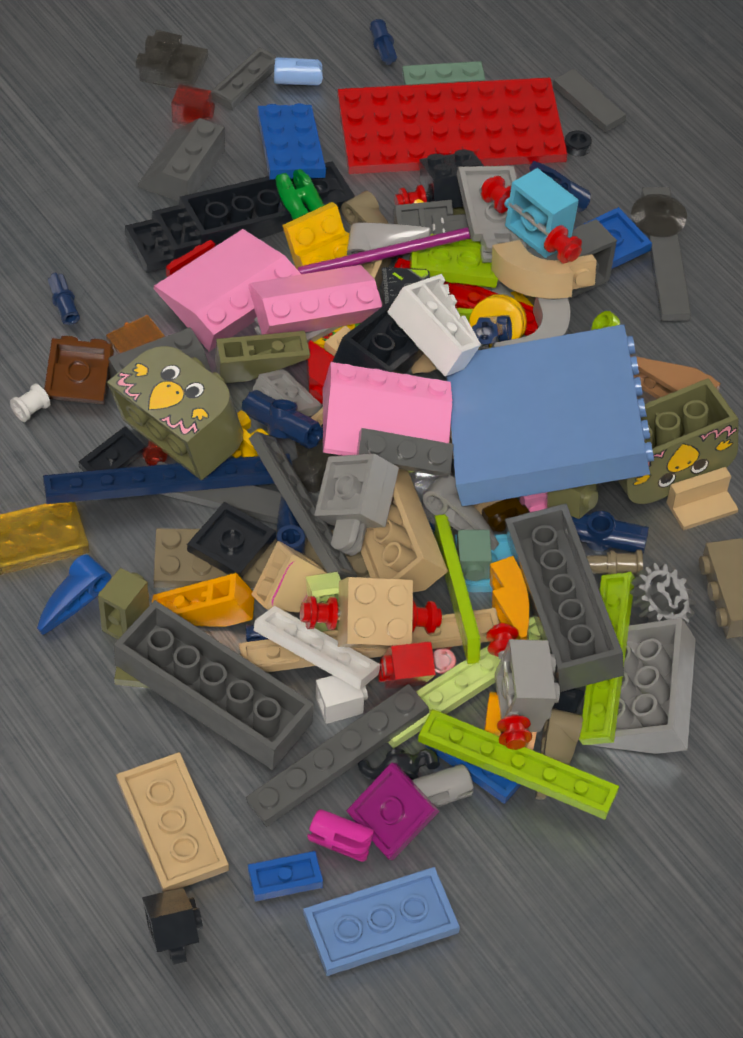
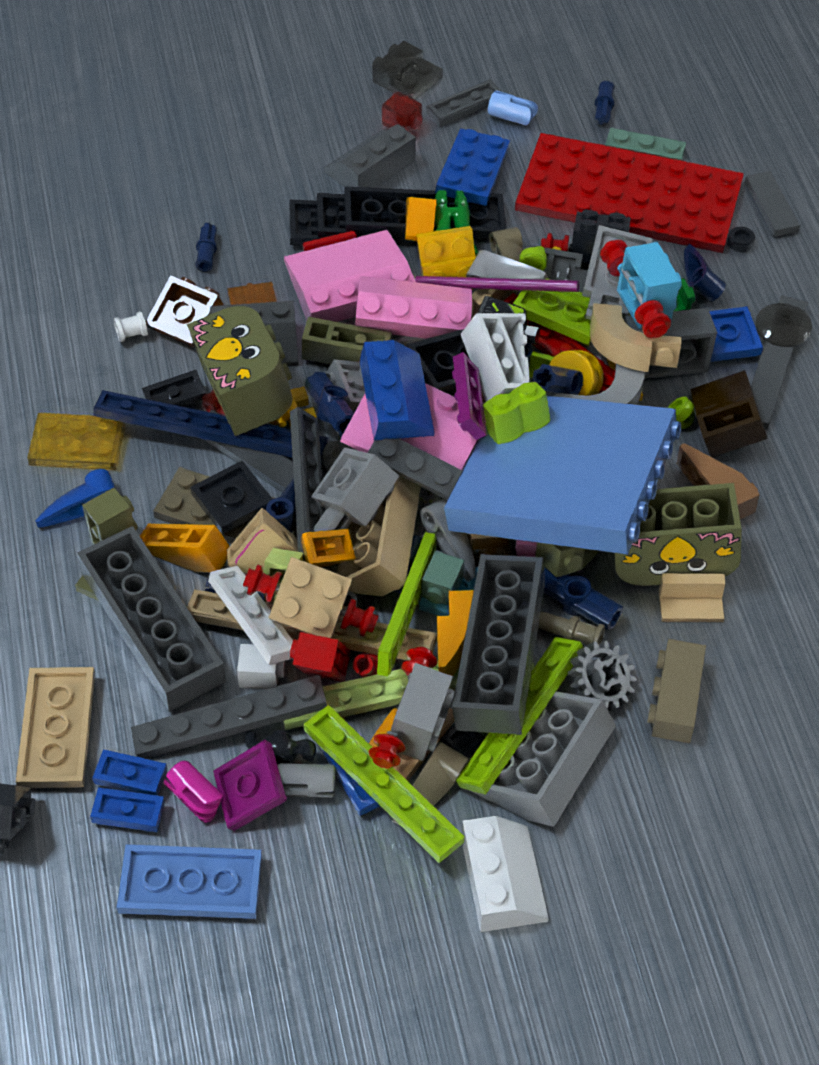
camera: 25 degrees right, 0 degrees up
none -> blue plate [92,749,167,796]
none -> light orange slope [301,529,356,568]
none -> blue slope [360,340,435,441]
none -> light orange slope [405,197,437,241]
none -> magenta plate [452,352,487,440]
none -> white slope [462,816,549,932]
none -> lime brick [483,382,550,444]
none -> lime tile [519,246,547,271]
none -> dark brown slope [690,370,768,457]

